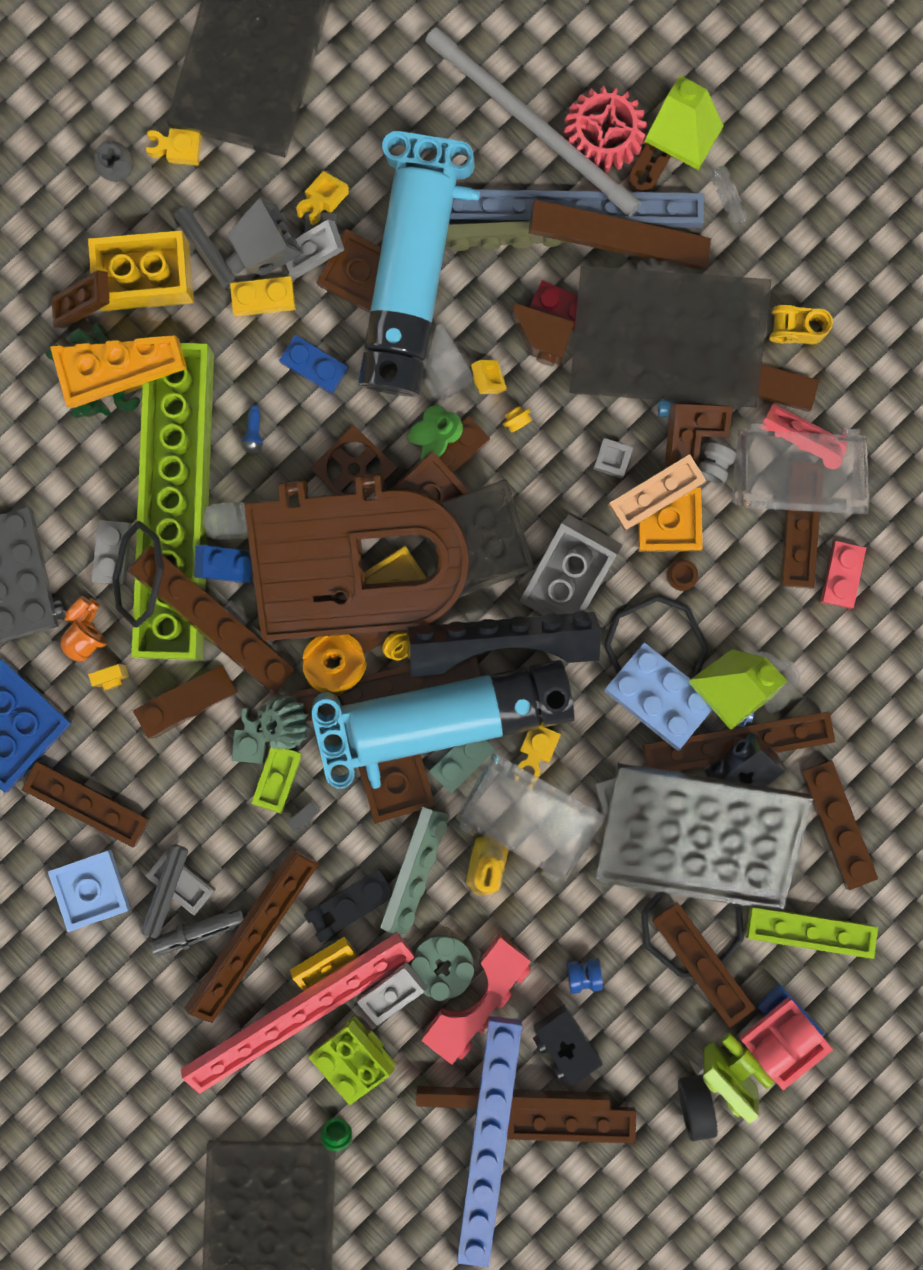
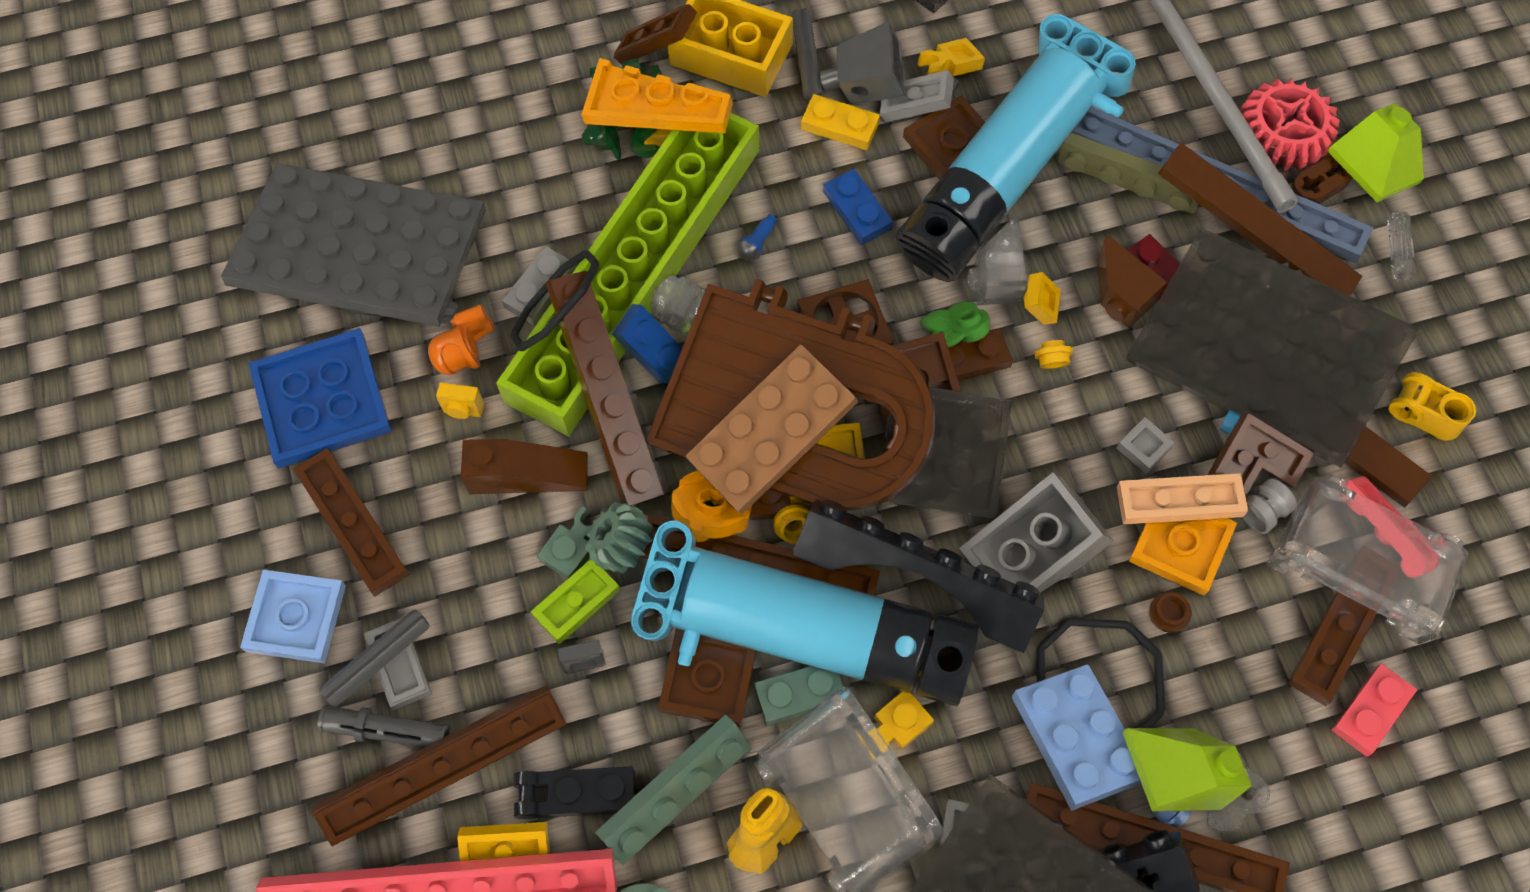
camera: 30 degrees right, 20 degrees down
none -> medium nougat plate [685,344,858,515]

